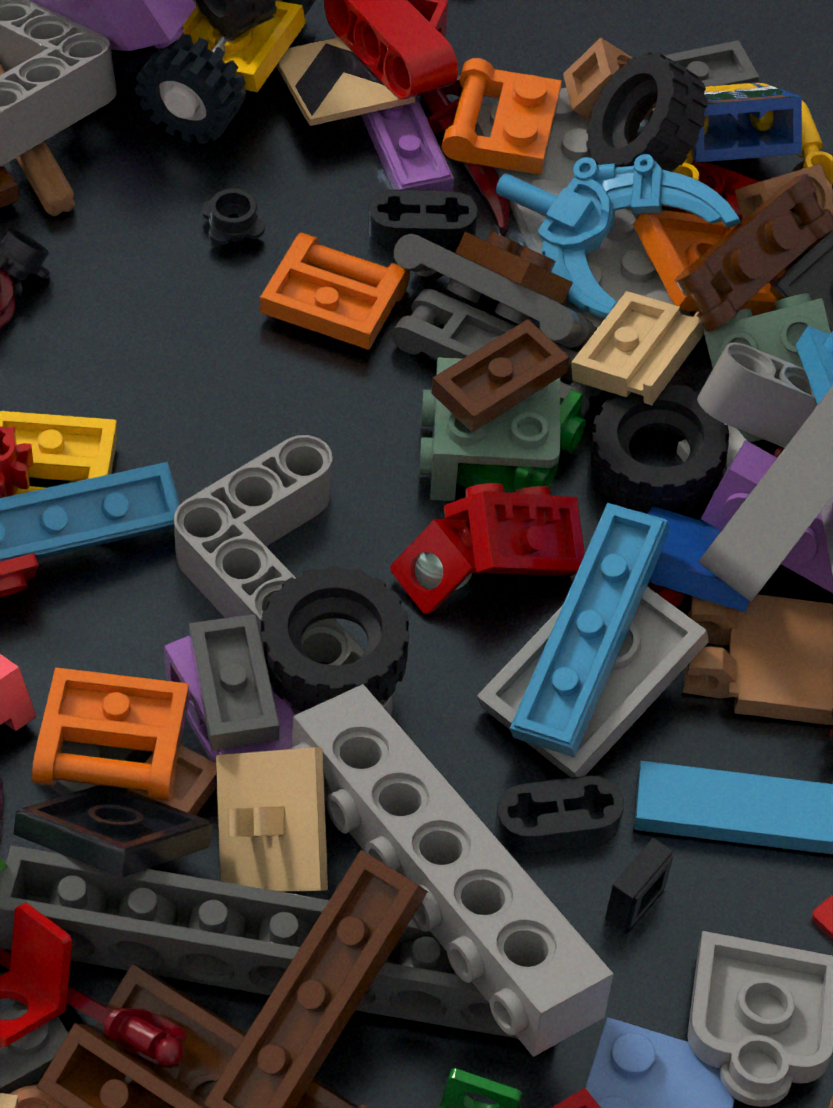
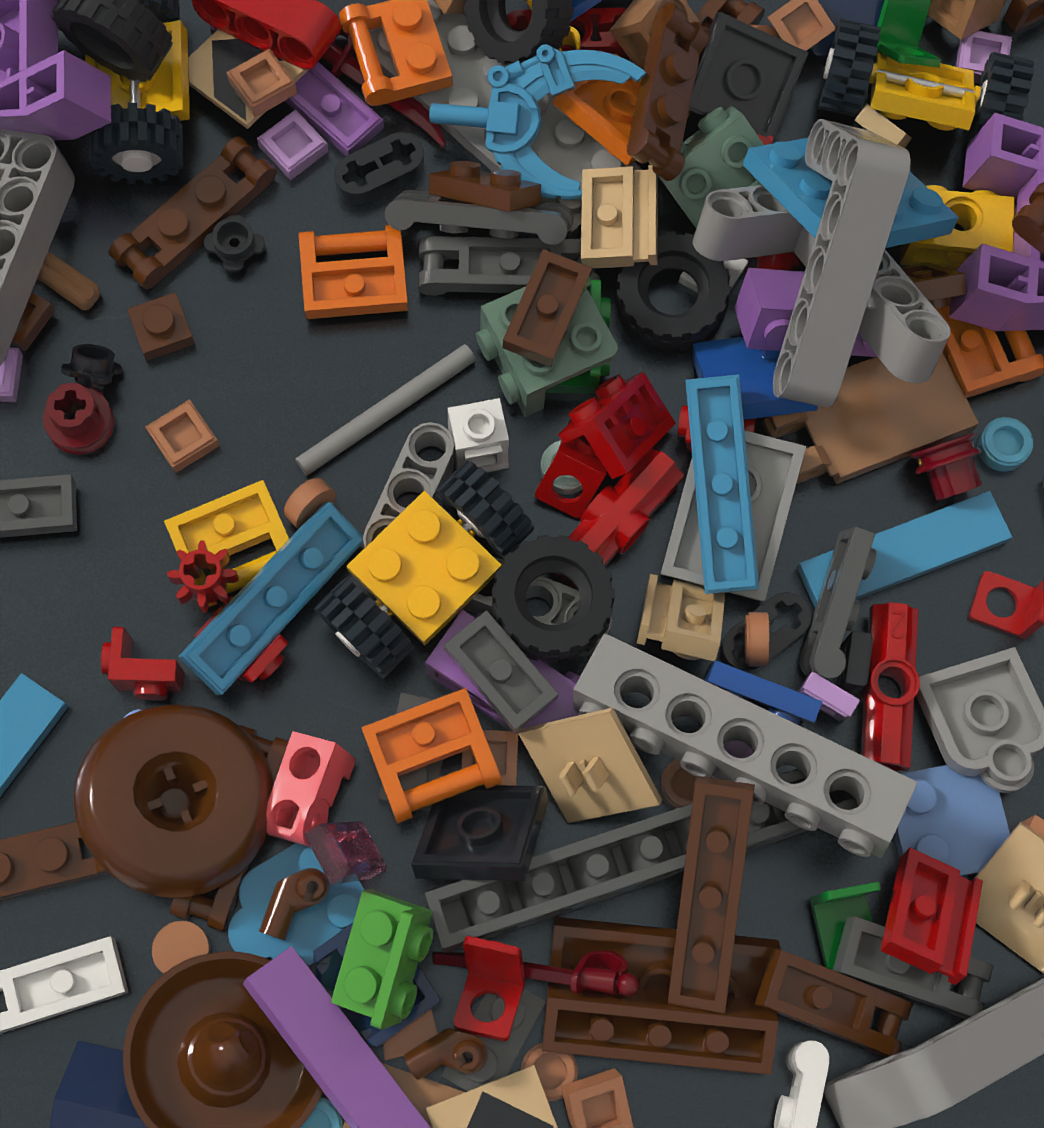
camera: 30 degrees left, 20 degrees up
none -> reddish brown plate [108,136,277,289]
none -> reddish brown plate [127,292,195,361]
none -> nougat tile [145,399,220,474]
none -> nougat tile [226,49,298,117]
none -> lavender tile [257,109,329,181]
none -> nougat tile [284,478,336,529]
none -> light grey bar [295,344,476,476]
none -> plate [314,460,534,679]
none -> white window [448,398,509,472]
none -> red piece [553,448,684,590]
none -> tan plate [637,574,725,661]
none -> blue plate [704,660,823,725]
none -> nougat tile [745,612,769,667]
none -> lavender tile [798,671,860,722]
none -> dark grey plate [799,527,876,678]
none -> red piece [860,602,920,771]

